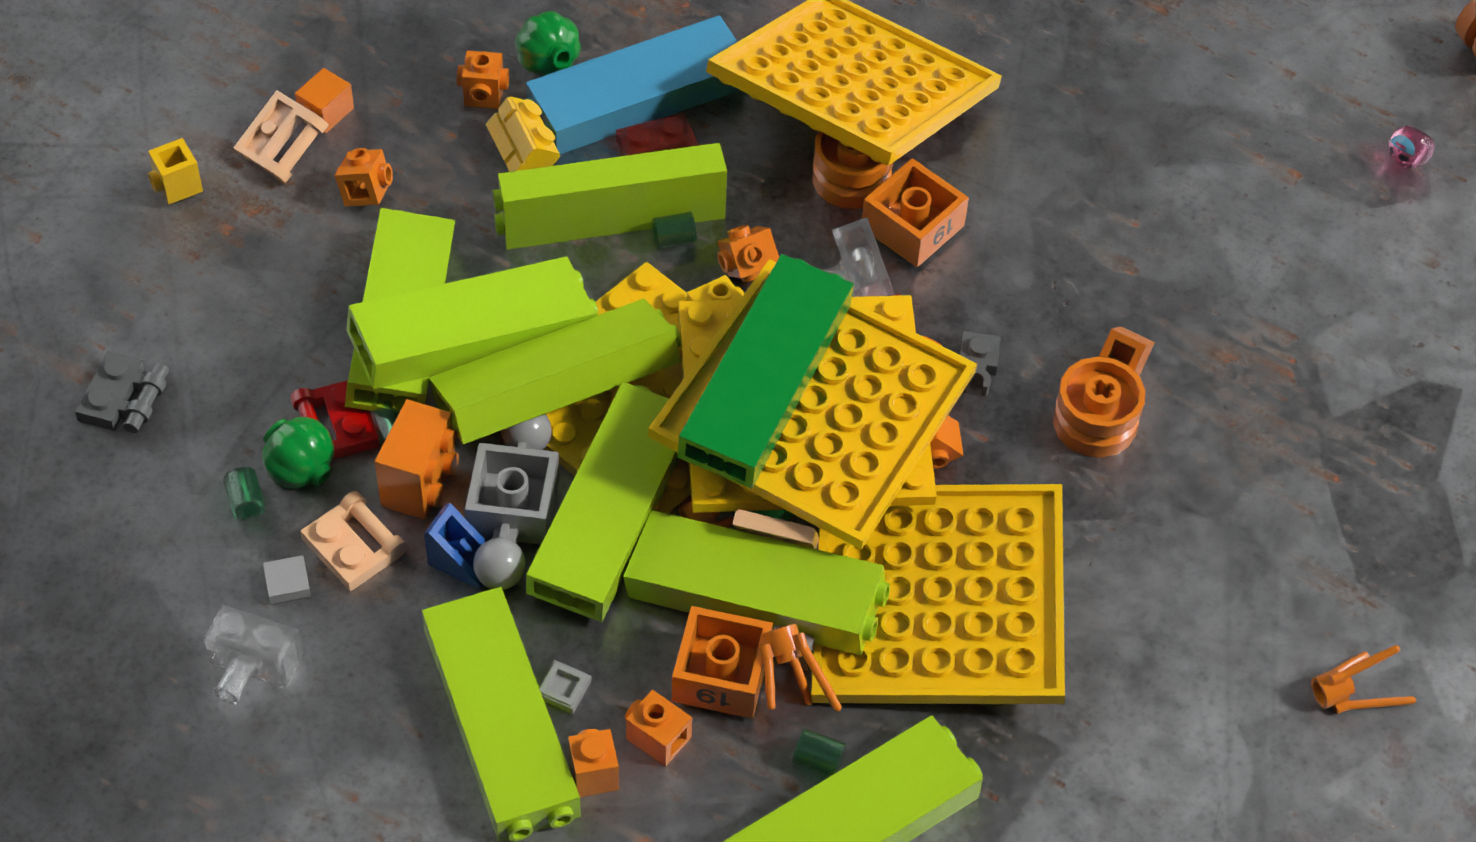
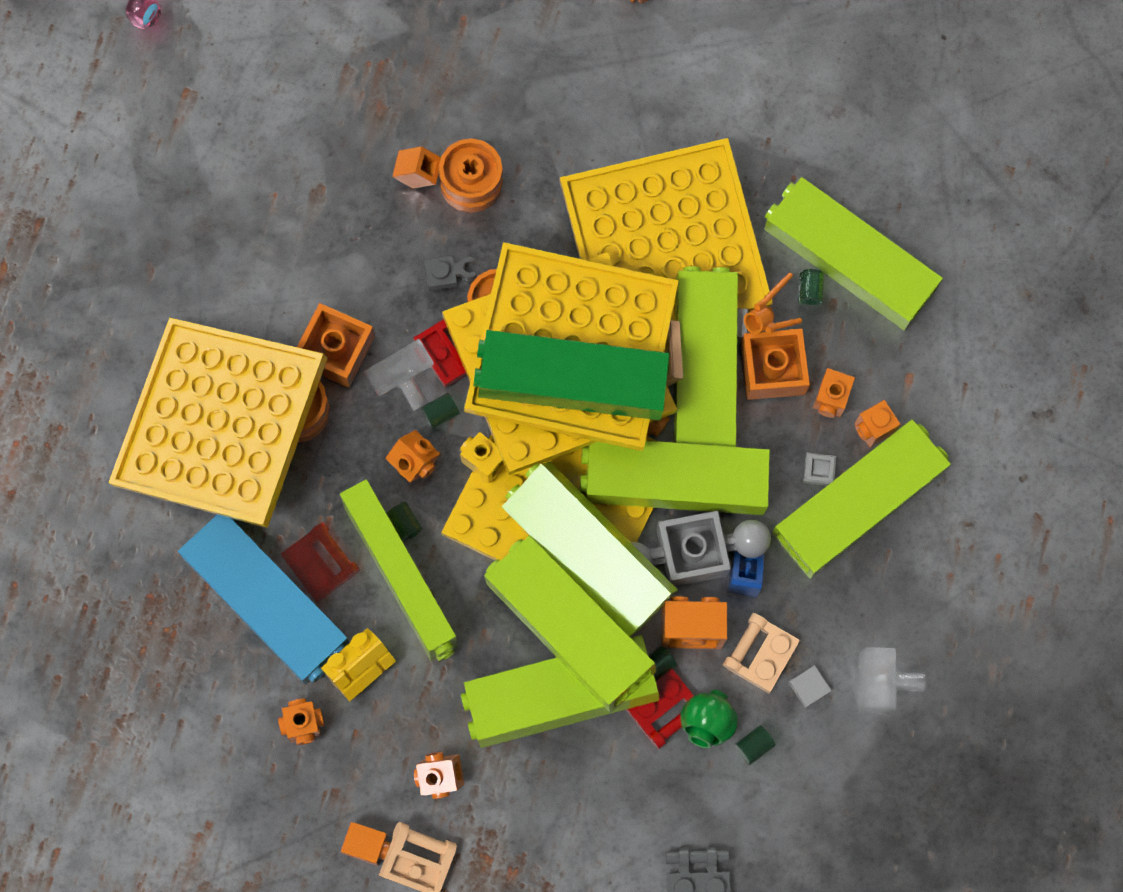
camera: 110 degrees left, 20 degrees up
green plant [515,11,581,77] -> none

